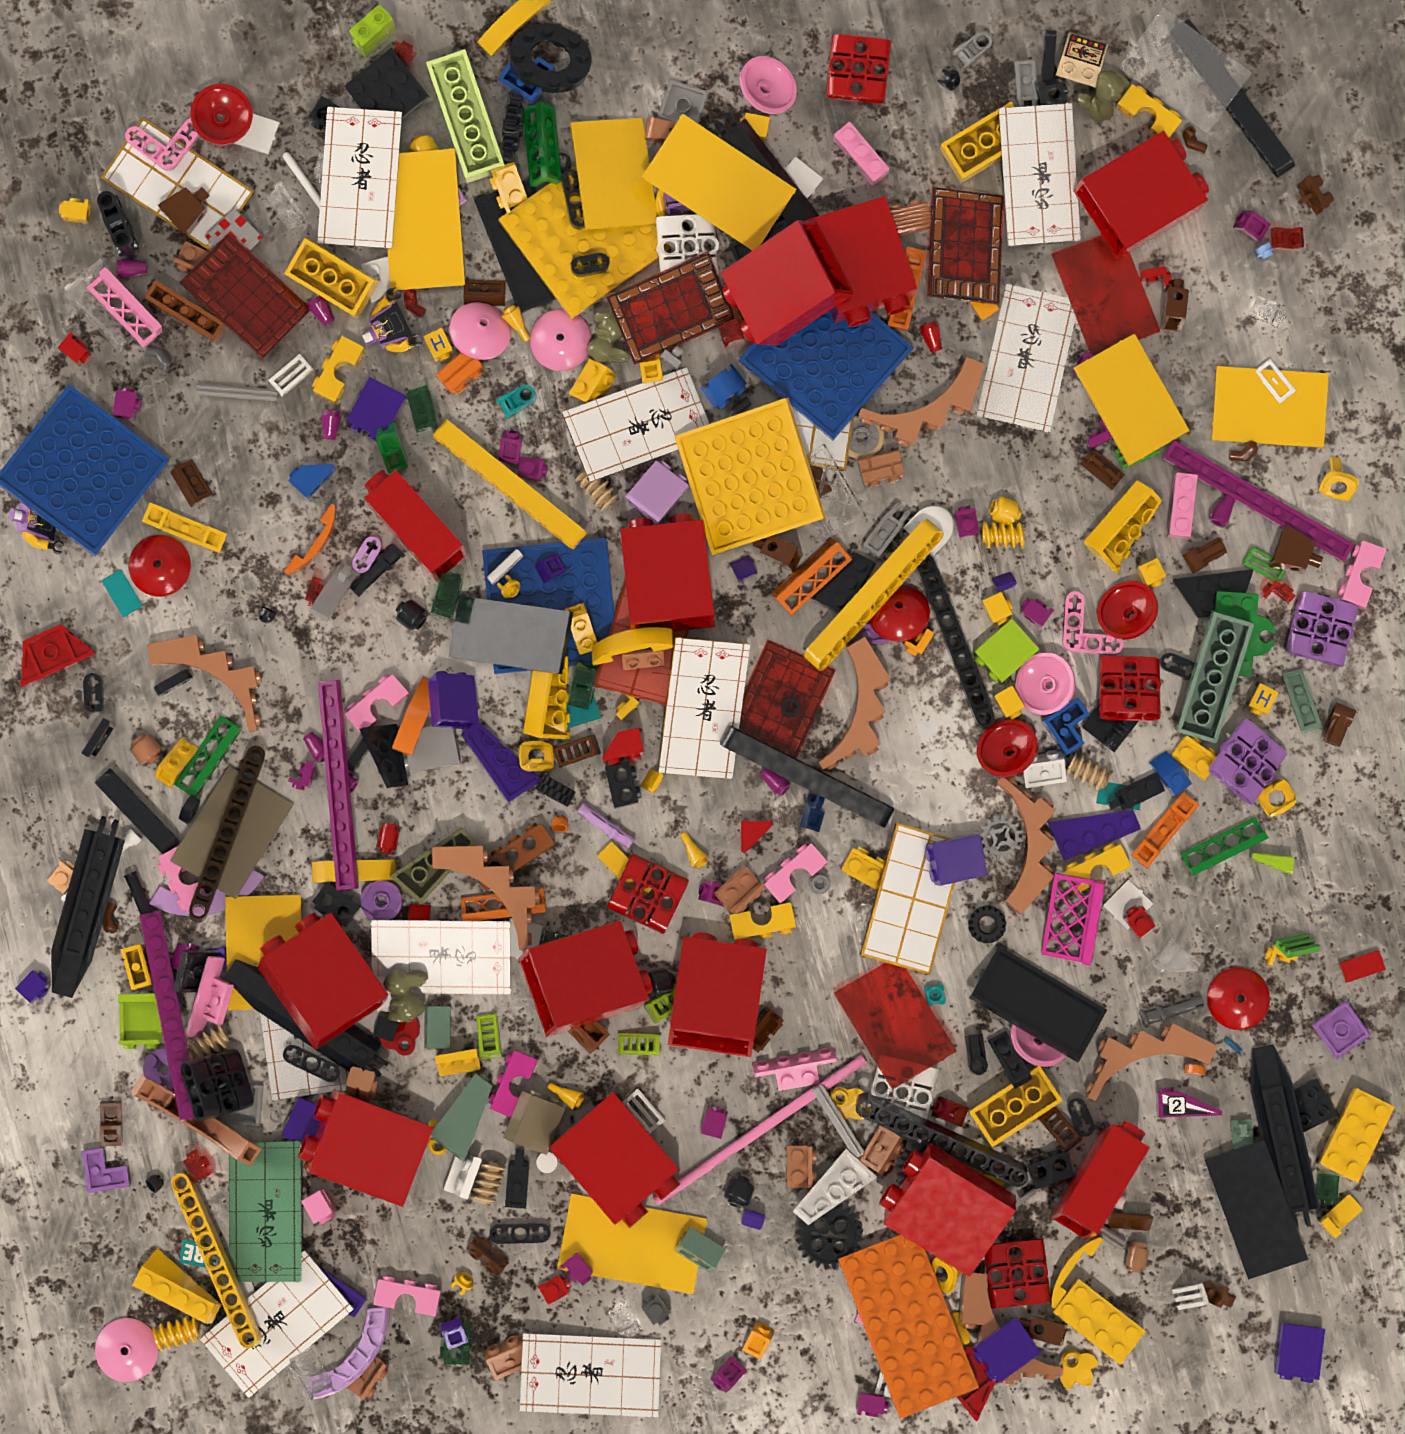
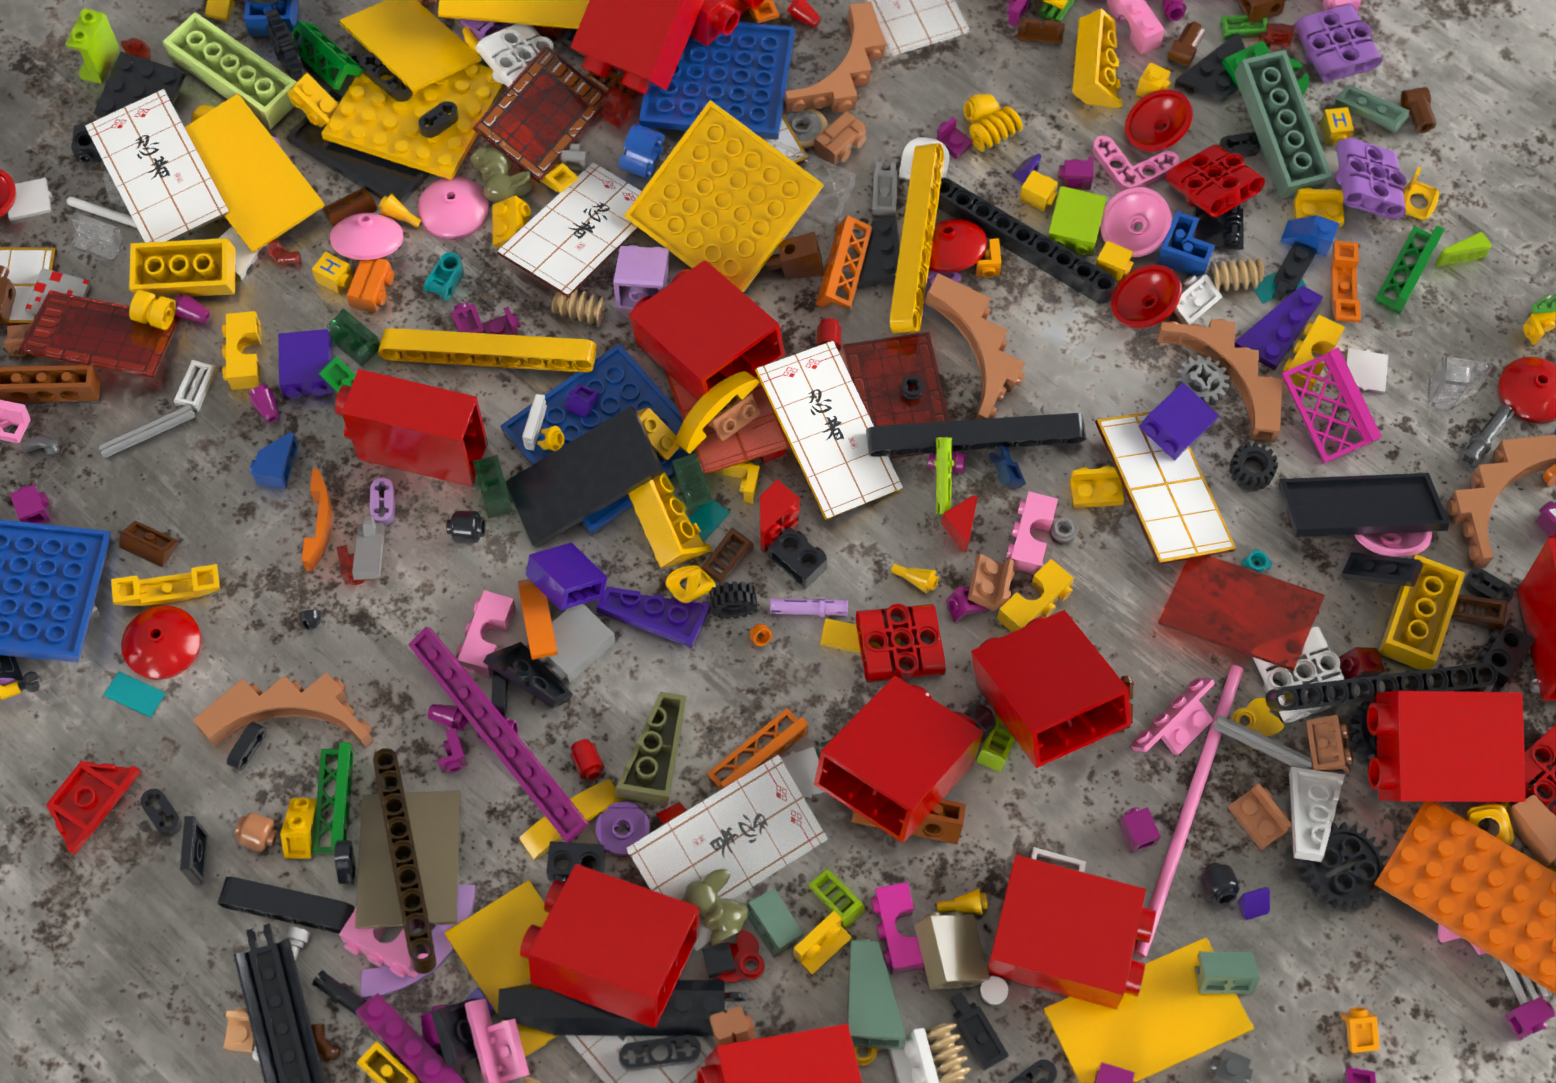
camera: 35 degrees left, 20 degrees down
black pin [350,543,406,597] -> none
torso [362,287,423,353] -> none
nougat arch [432,846,539,950] -> none
dark orange brick [478,823,555,892] -> none
lime slope [617,1033,660,1055] -> none
yellow slope [641,769,664,794] -> none
dark purple slope [730,555,758,583] -> none
black piece [965,1034,988,1076] -> none
red bracket [1123,905,1156,939] -> none
none -> yellow wheel [129,290,176,330]
none -> red brick [817,318,841,352]
none -> lime pin [934,437,954,514]

